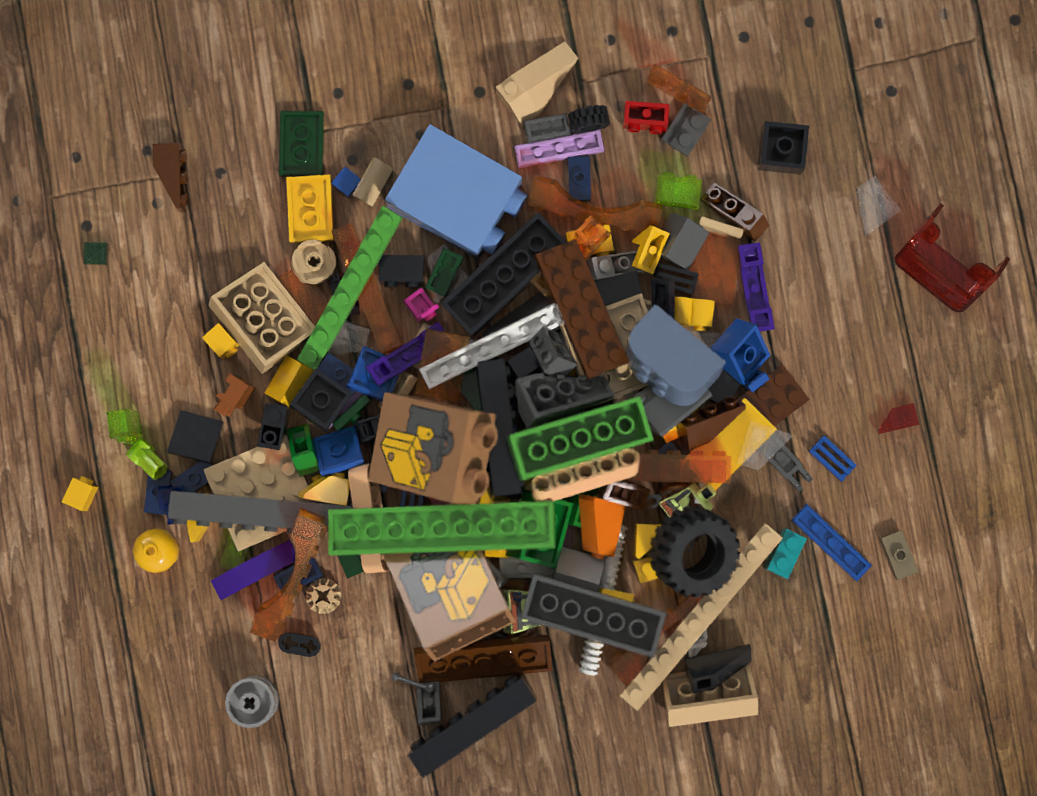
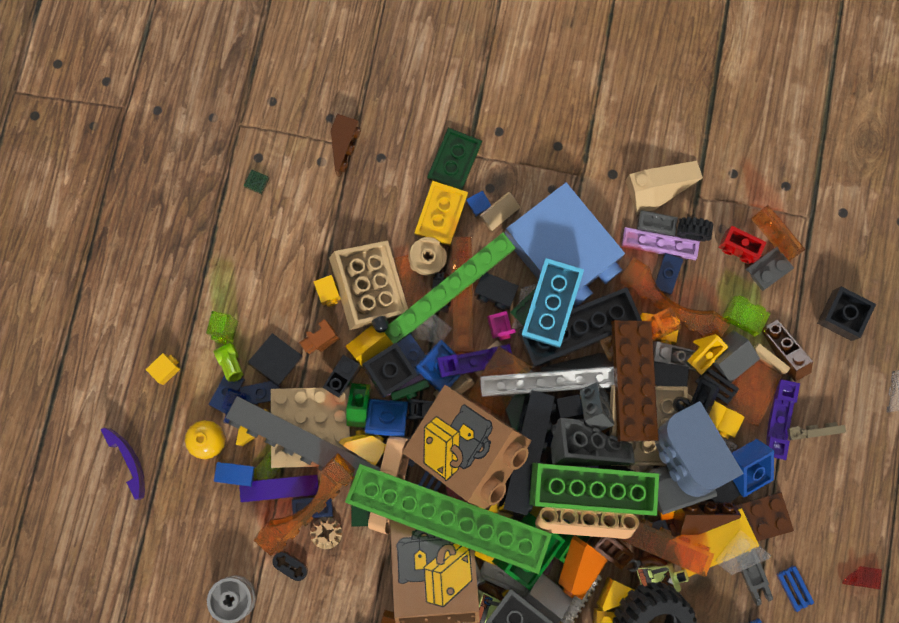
camera: 15 degrees right, 5 degrees down
blue tile [743,370,769,392] -> none
none -> dark purple slope [100,428,145,500]
none -> blue slope [214,462,255,487]
none -> black hinge [372,316,388,333]
none -> medium azure brick [522,258,584,348]
none -> black hinge [673,397,691,412]
none -> dark tan hinge [787,422,846,440]

